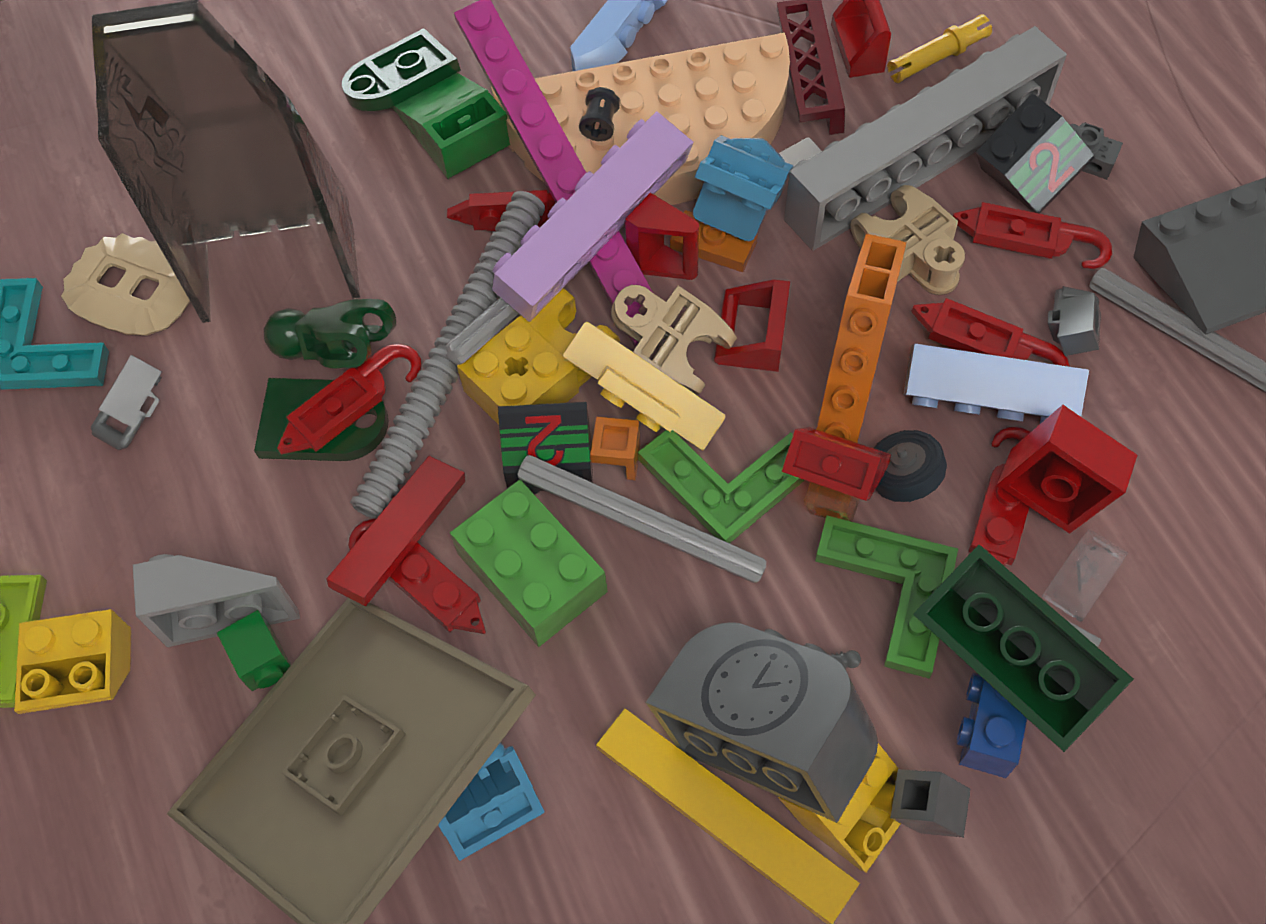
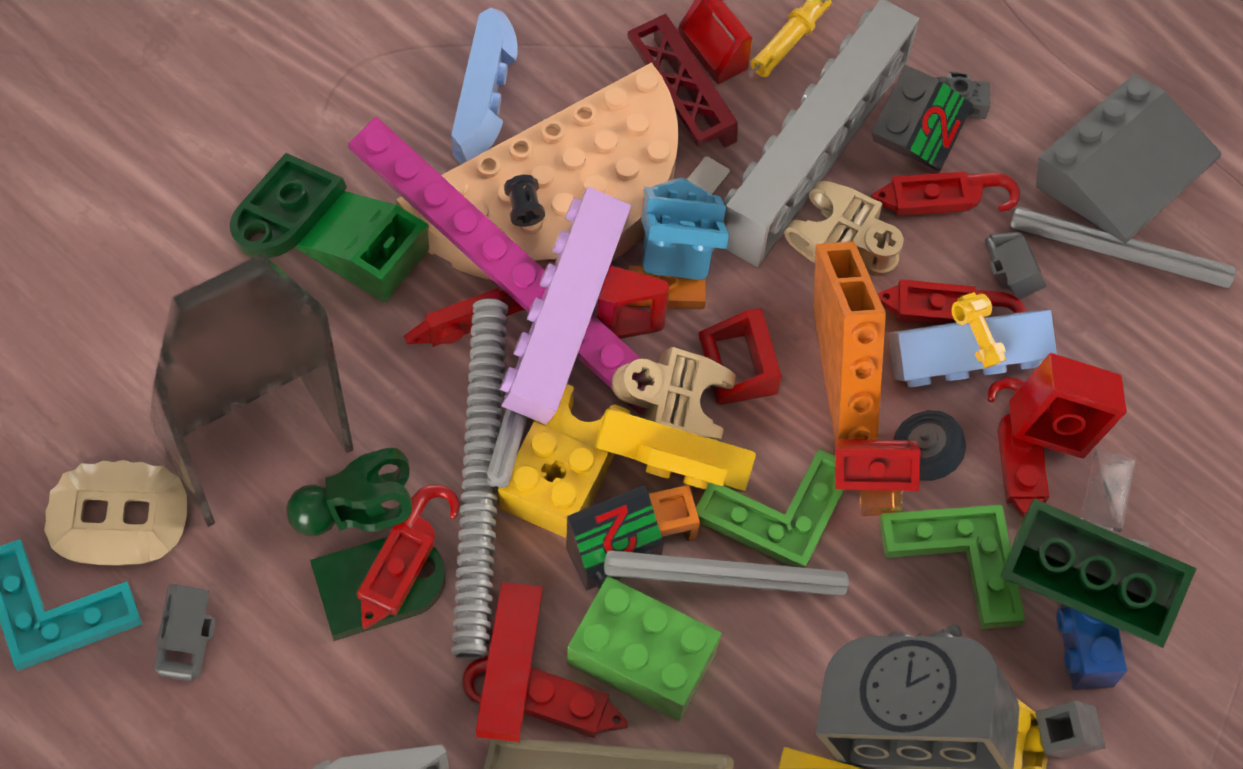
camera: 30 degrees left, 0 degrees up
none -> yellow bar [952,292,1007,369]

